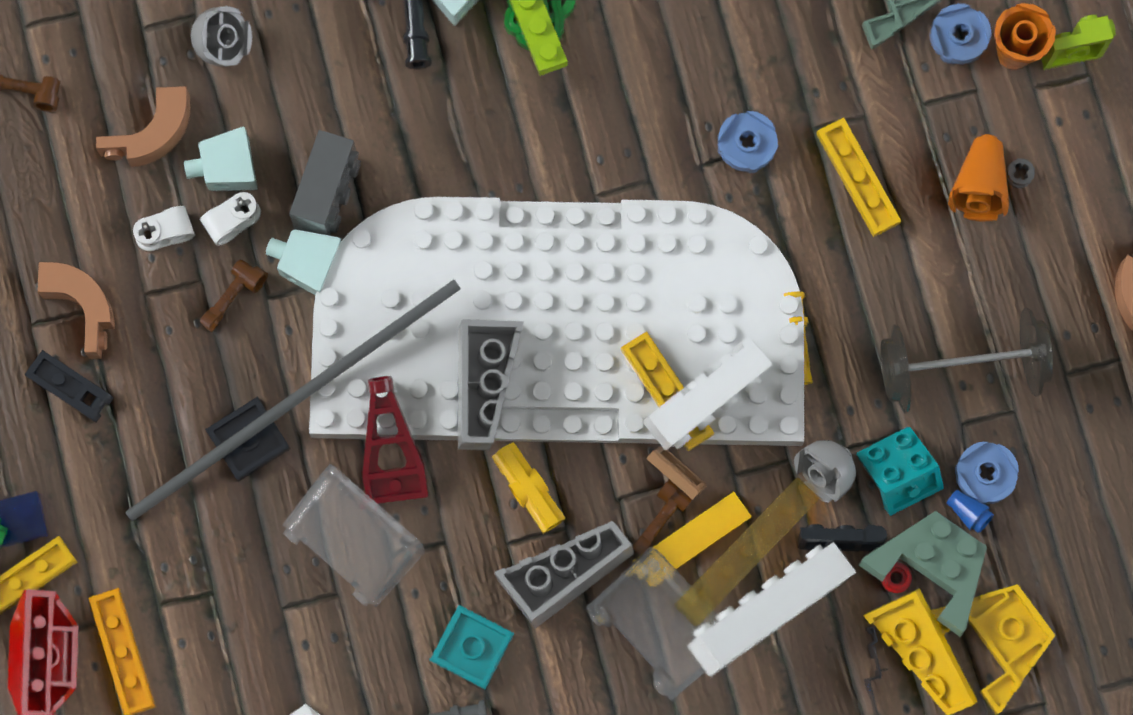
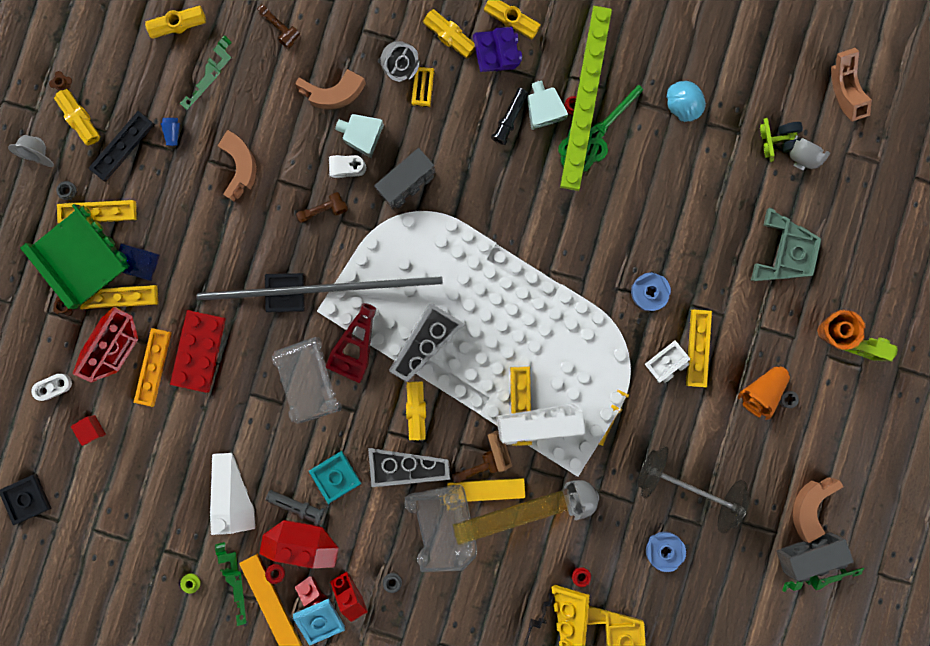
camera: 30 degrees right, 10 degrees up
black plate [25,350,114,423] -> none
white piece [133,206,195,252] -> none
light aqua torso [266,229,341,296] -> none
white brick [687,542,856,677] -> none
black hinge [798,524,888,552] -> none
teal bracket [857,427,944,516] -> none
sand green wing [859,511,987,636] -> none
medium blue plate [930,4,991,64] -> none
blue cone [946,490,994,533] -> none
none -> red plate [170,310,226,393]
none -> yellow tile [412,67,434,107]
none -> white bracket [645,341,690,383]

